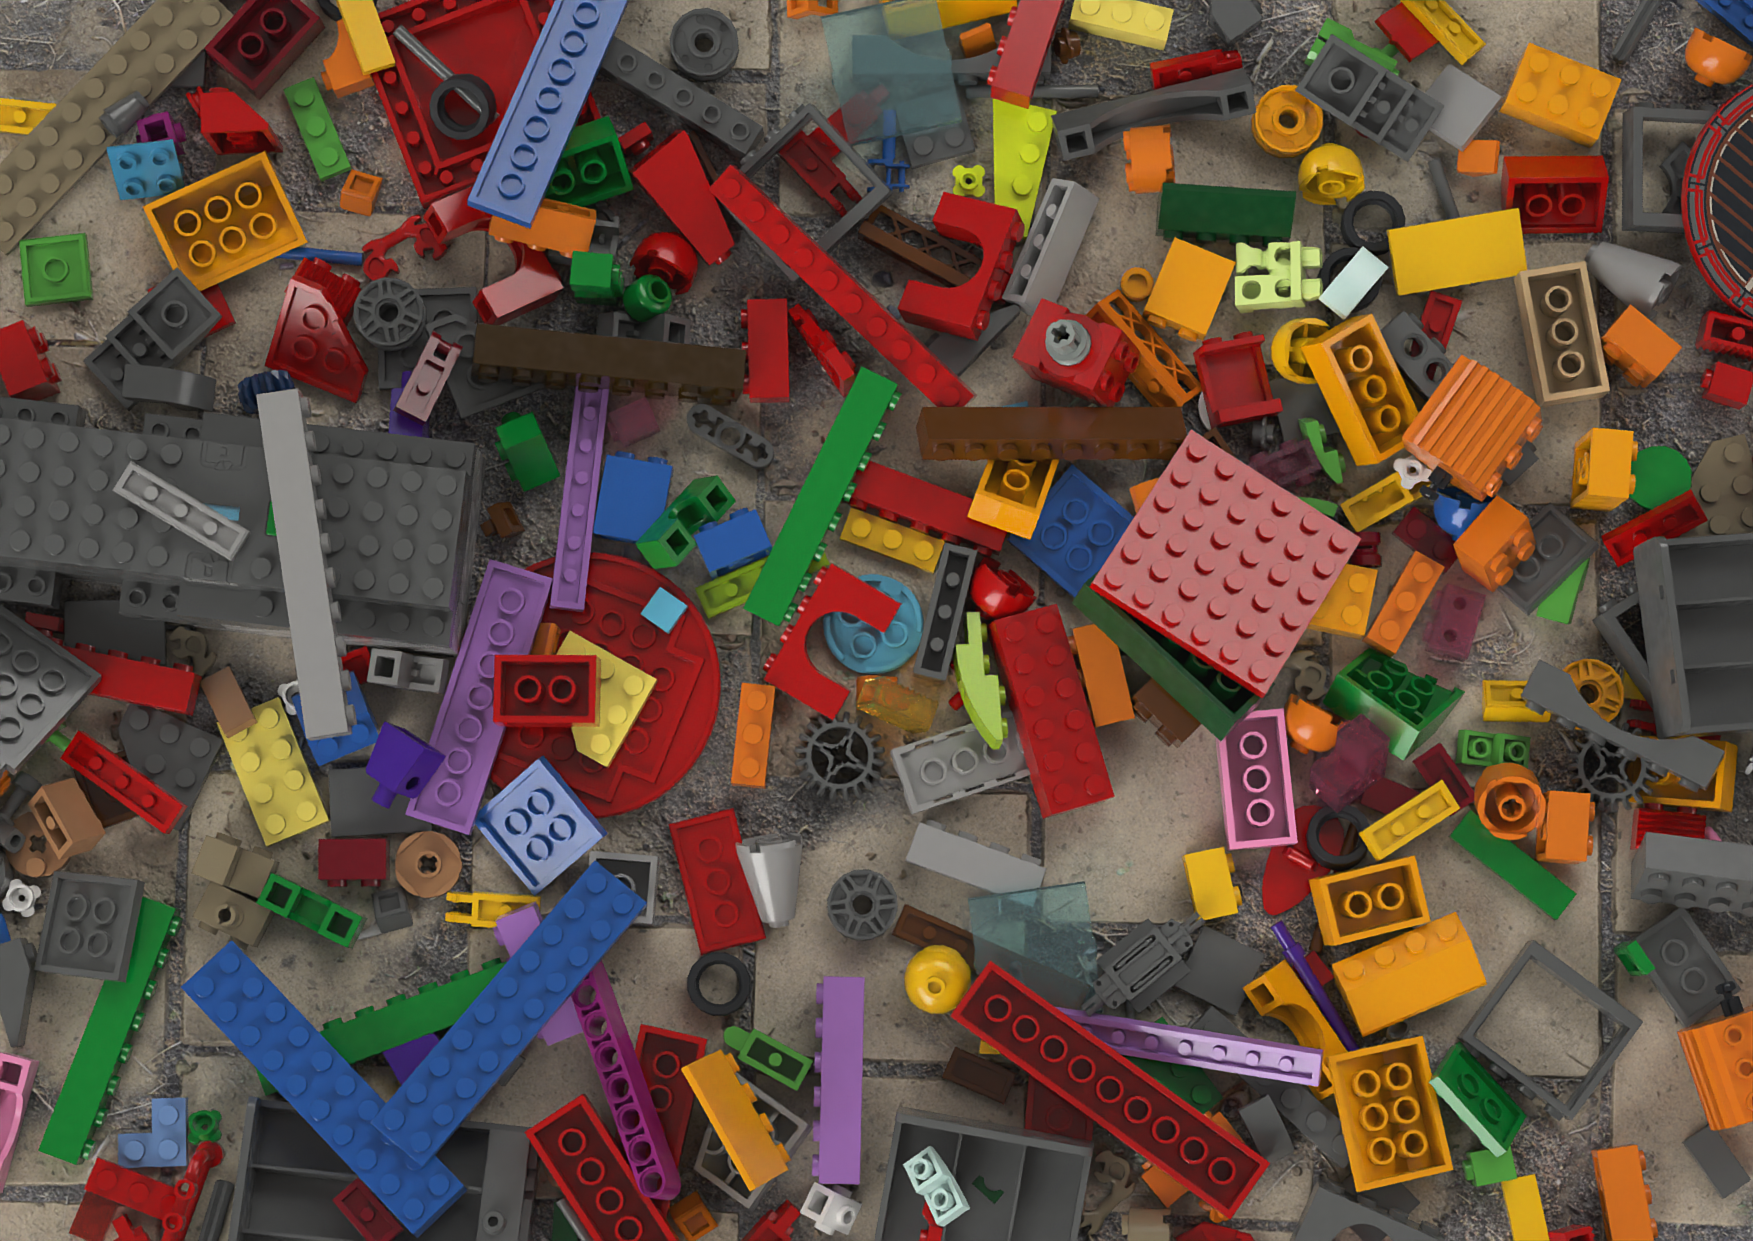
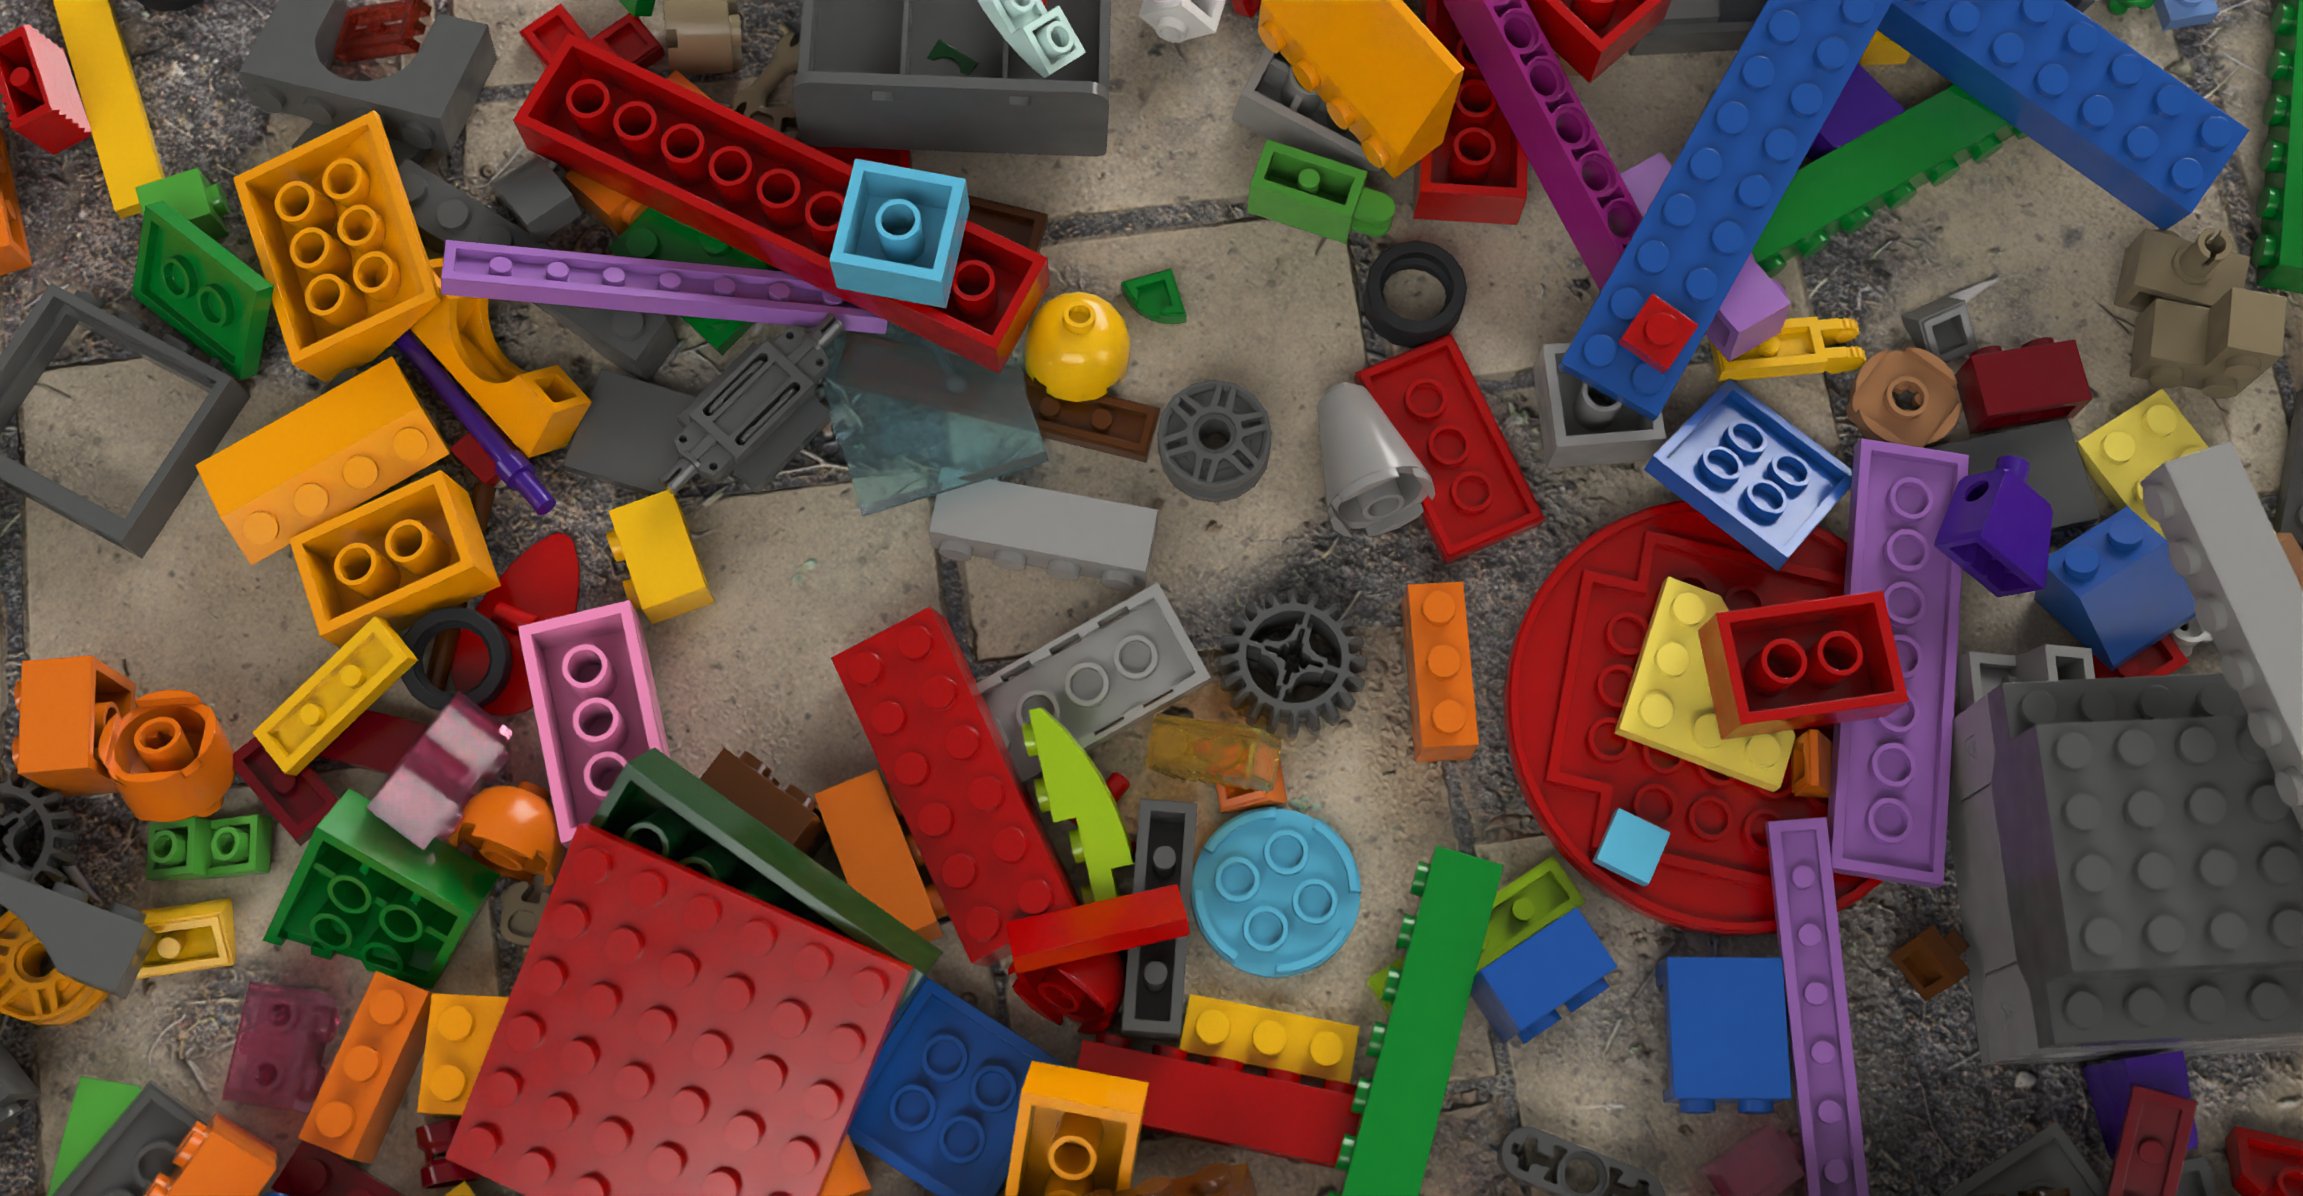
camera: 170 degrees right, 10 degrees down
green arch [256,873,368,949] -> none
green brick [495,412,560,492] -> none
green arch [635,475,736,569] -> none
red arch [762,563,902,720] -> none
medium lavender brick [812,976,865,1184] -> none
green tile [1448,810,1577,921] -> none
none -> medium azure brick [829,158,970,308]
none -> red tile [1006,884,1190,973]
none -> green tile [1121,268,1187,324]
none -> red plate [1617,294,1699,374]

